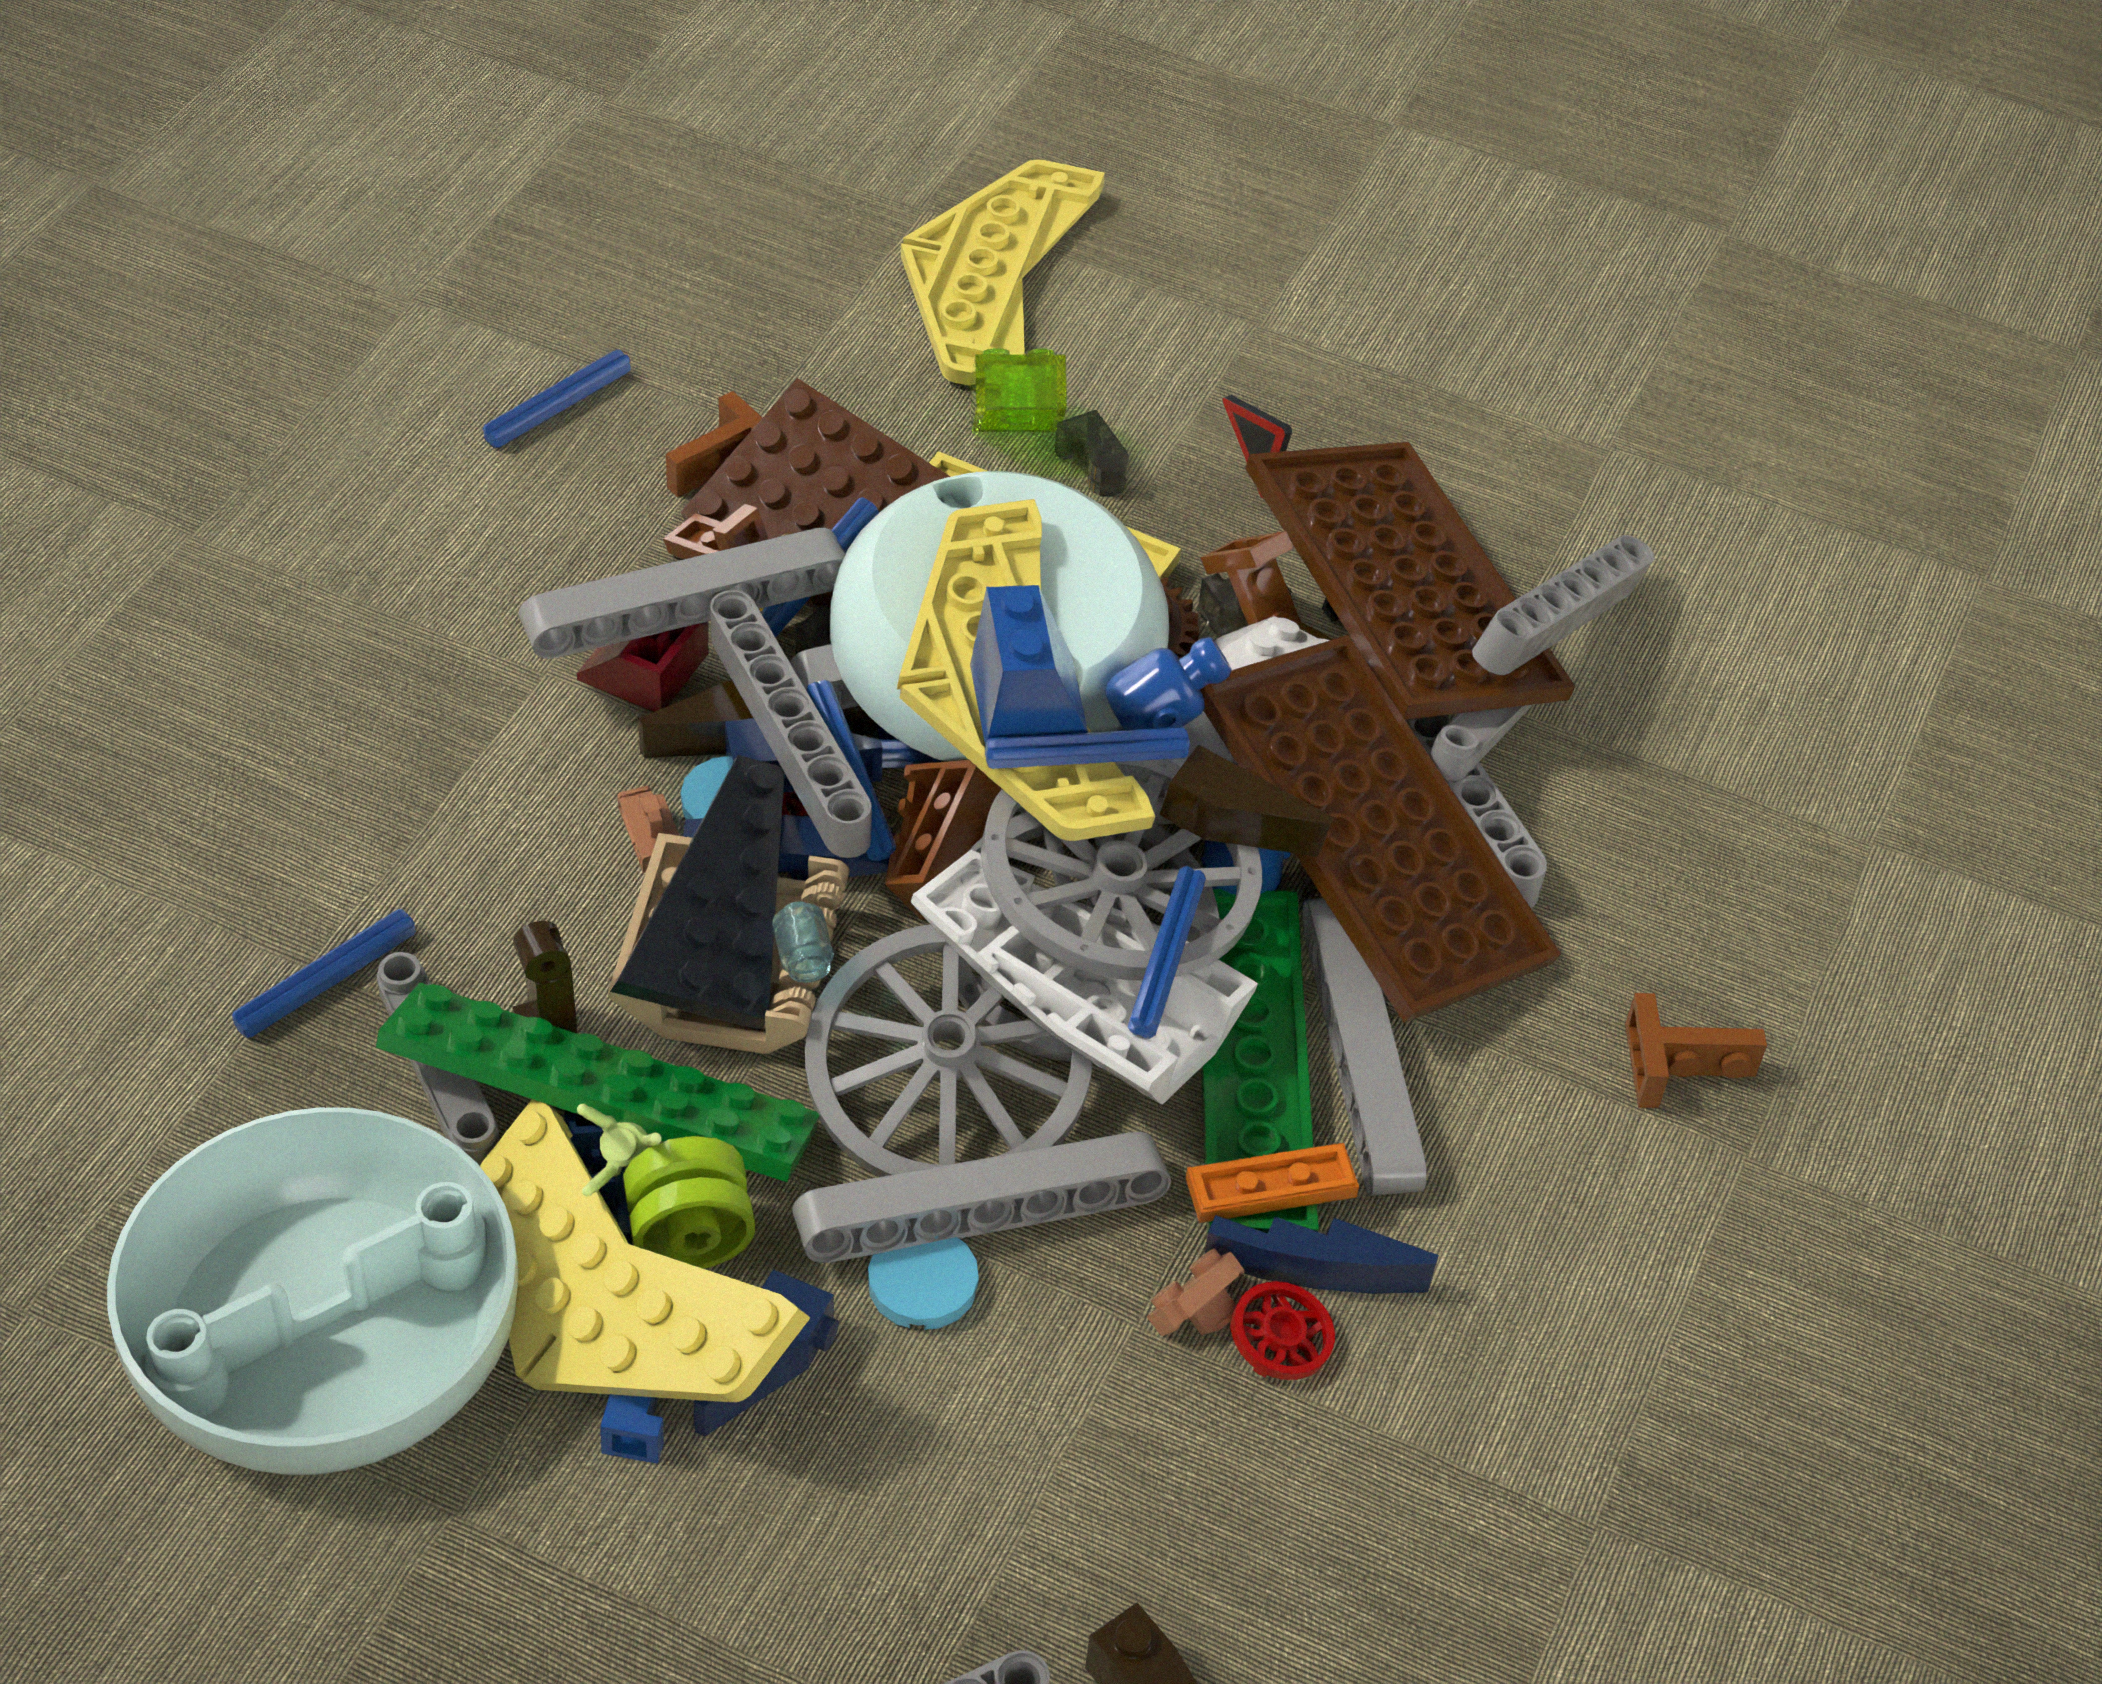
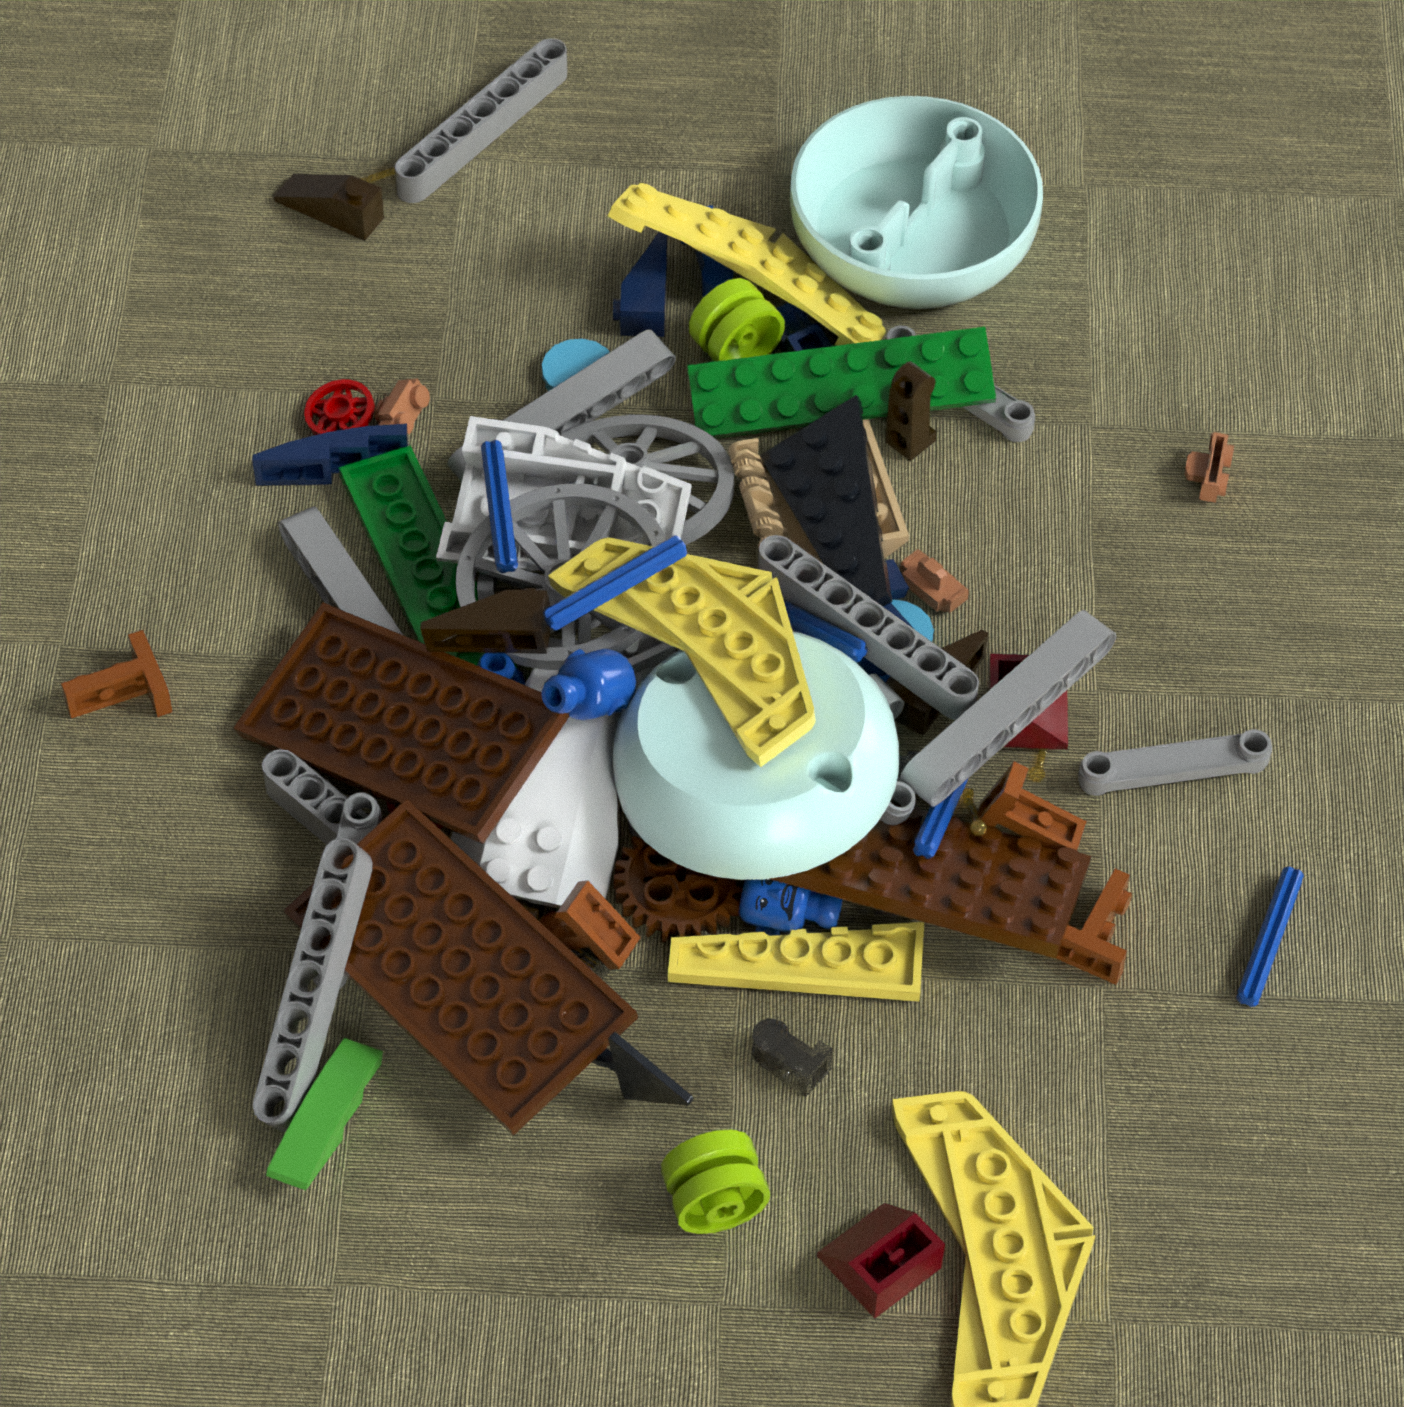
camera: 160 degrees right, 5 degrees up
blue axle [232,909,416,1038] -> none
yellowish green plant [577,1104,662,1197] -> none
clear light blue brick [772,902,834,983] -> none
clear neon green brick [970,348,1067,432] -> none
blue slope [970,585,1088,747] -> none
orange tile [1186,1143,1359,1223] -> none
none -> bright green slope [266,1038,383,1191]
none -> lime wheel [661,1129,770,1234]
none -> dark red slope [817,1203,945,1319]
none -> light grey piece [1078,729,1272,796]
none -> nougat piece [1184,432,1234,503]

